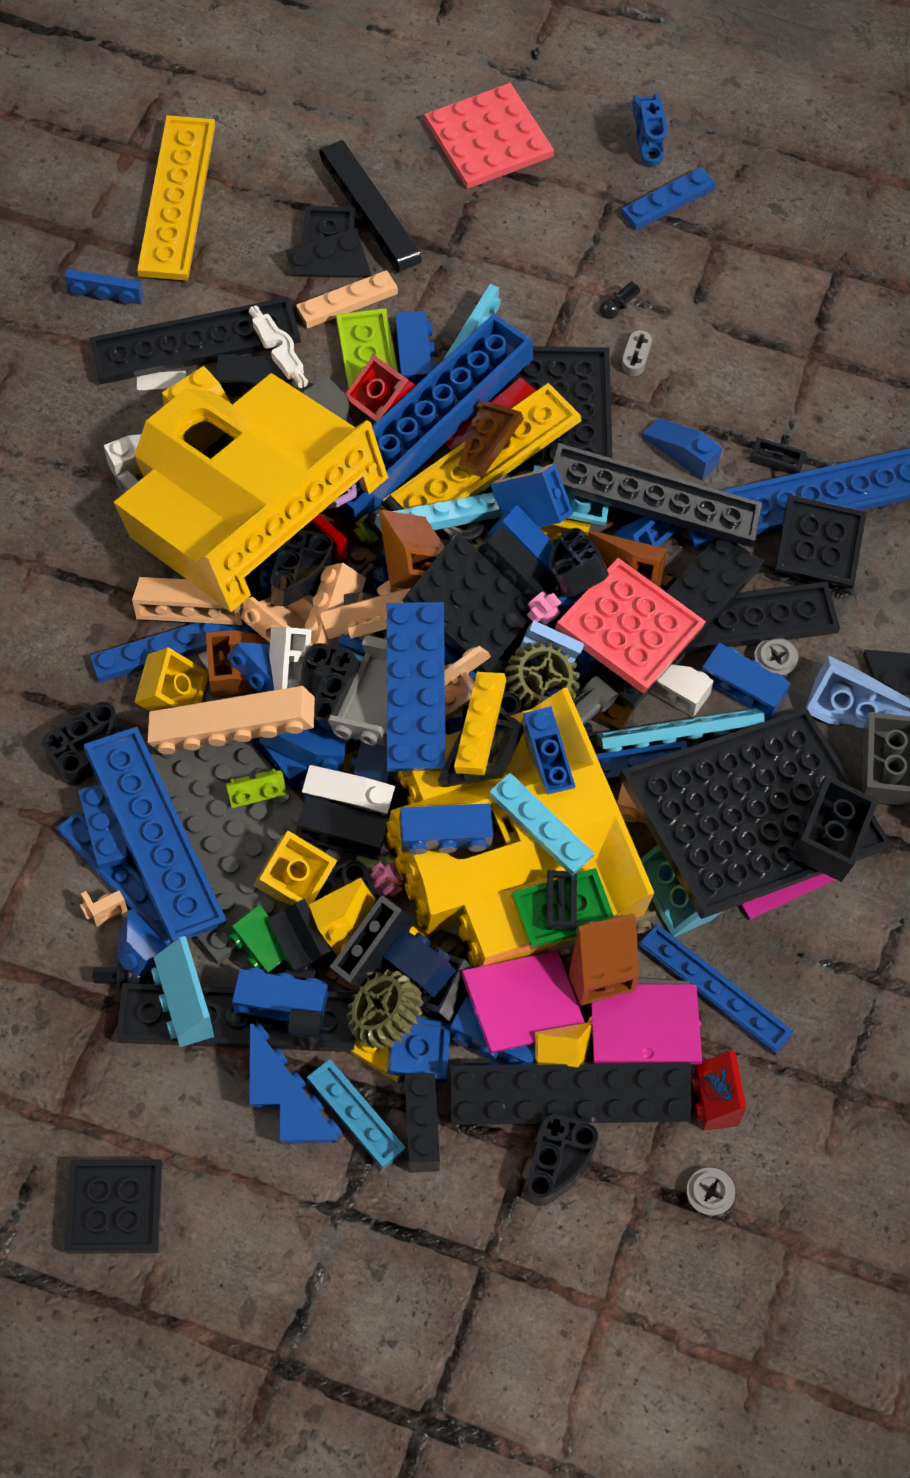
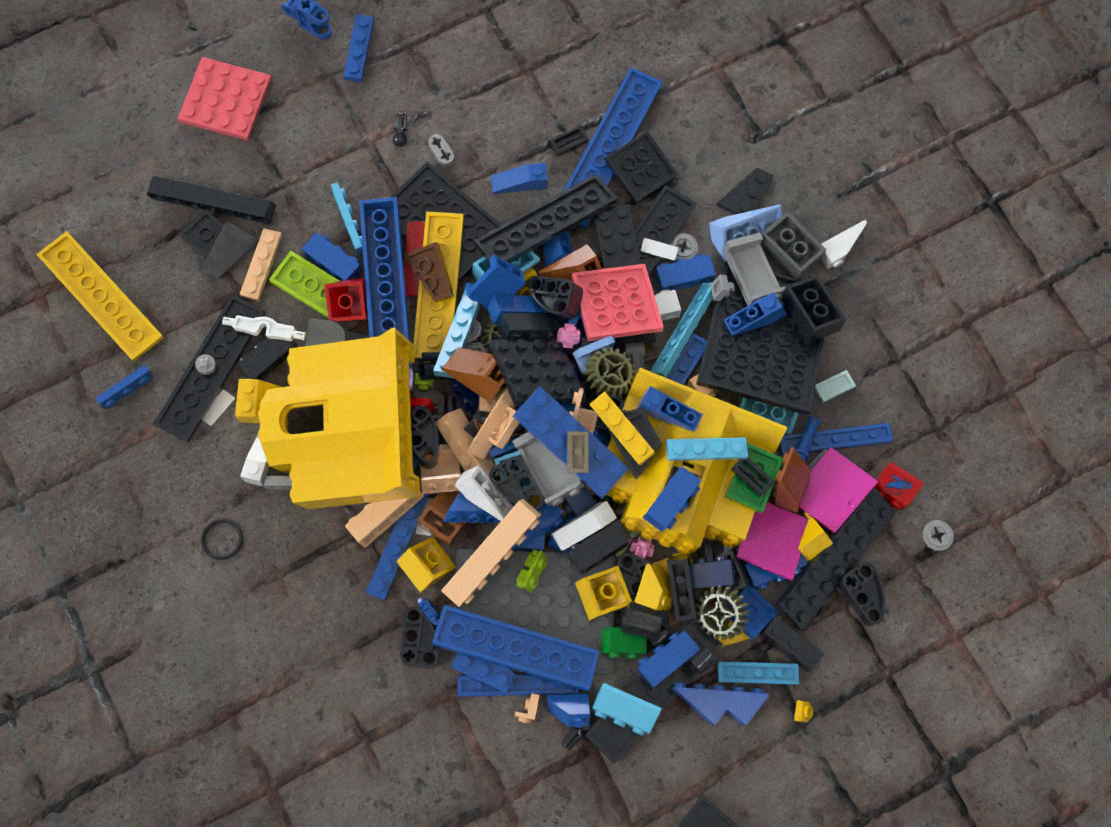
camera: 55 degrees left, 10 degrees up
none -> light grey tile [195,355,216,375]
none -> black tyre [201,519,243,560]
none -> blue gear [418,597,441,625]
none -> dark tan plate [567,431,589,473]
none -> white sticker [641,238,678,260]
none -> light grey tile [711,274,735,301]
none -> light grey panel [722,233,785,306]
none -> blue slope [724,292,787,336]
none -> yellow plate [794,700,813,722]
none -> blue pin [795,416,820,462]
none -> light aqua tile [815,370,856,403]

